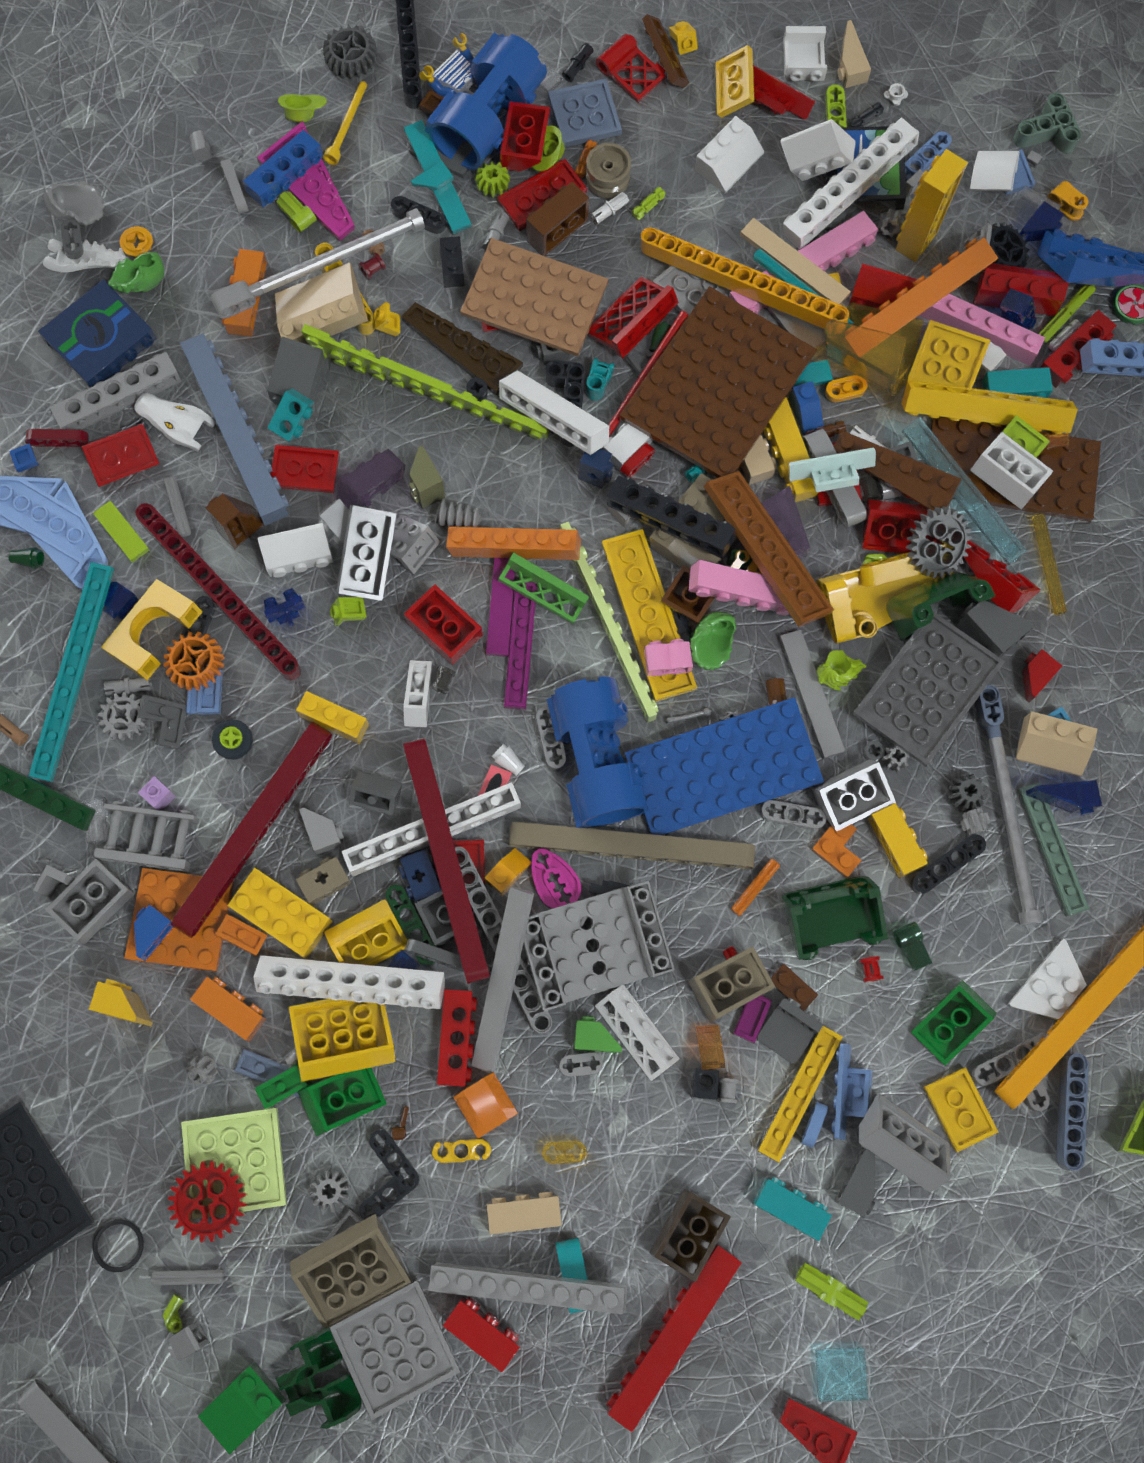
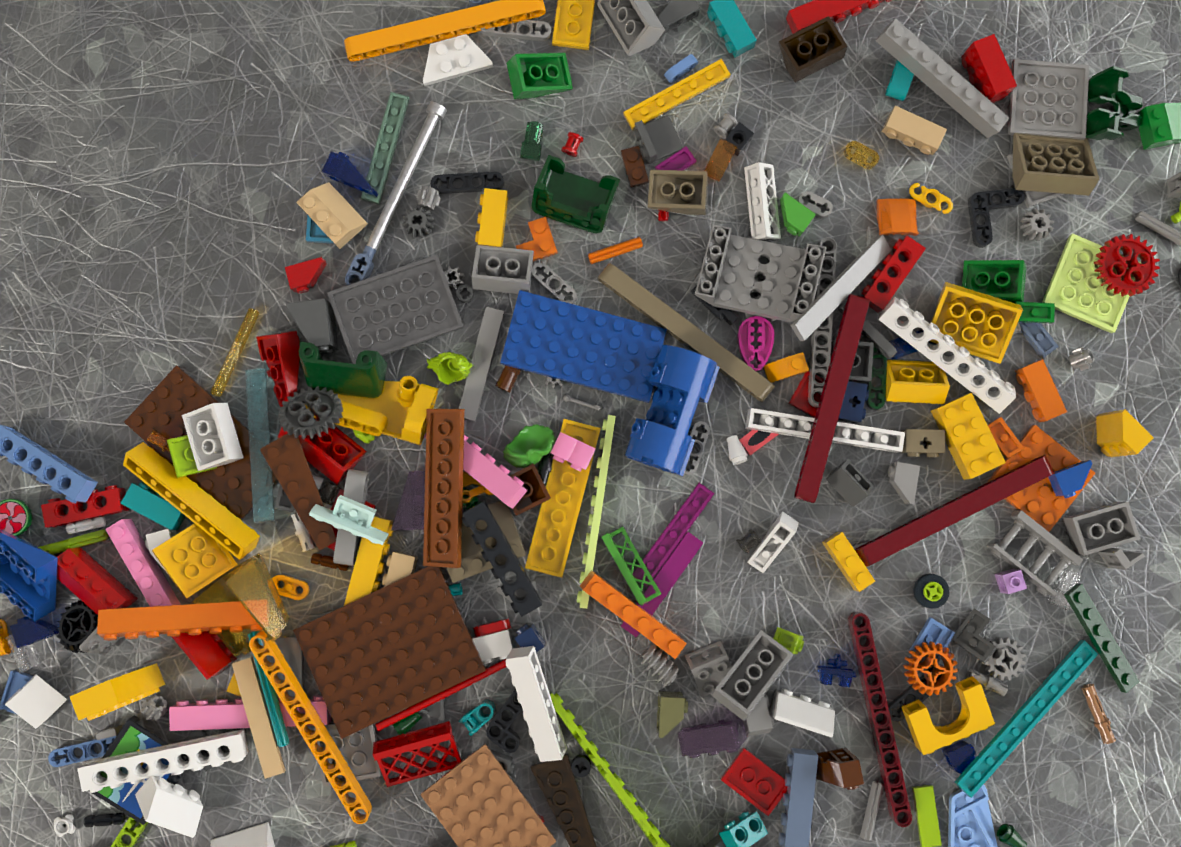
camera: 145 degrees left, 10 degrees up
reddish brown hand [392,1106,409,1140] -> none
red brick [404,584,483,666] -> none
blue slope [789,381,824,435] -> none
teal slope [791,360,833,390] -> none
medium blue bracket [832,1043,873,1140] -> none
clear blue brick [1000,288,1037,330] -> none

